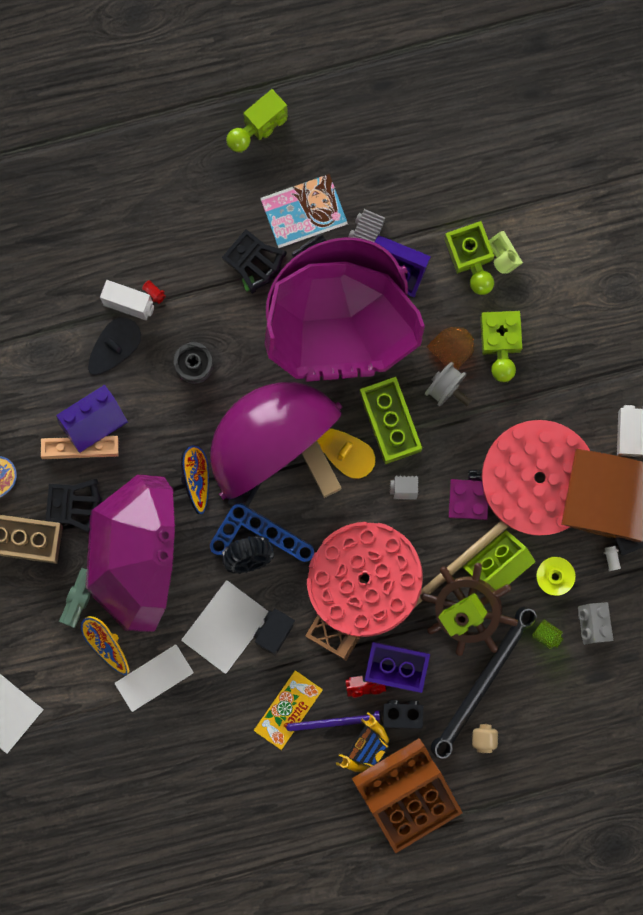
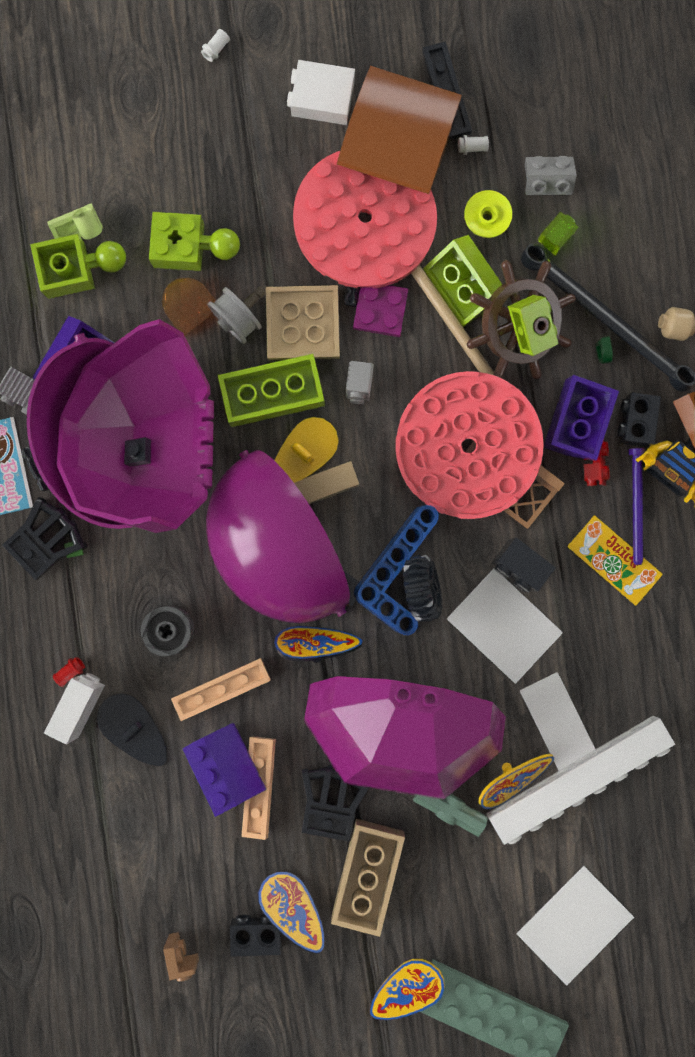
camera: 85 degrees left, 5 degrees up
none -> black plate [124,437,151,467]
none -> light nougat plate [171,658,271,721]
none -> tan plate [266,285,340,360]
none -> white brick [486,716,675,845]
none -> dark green tile [595,336,613,364]

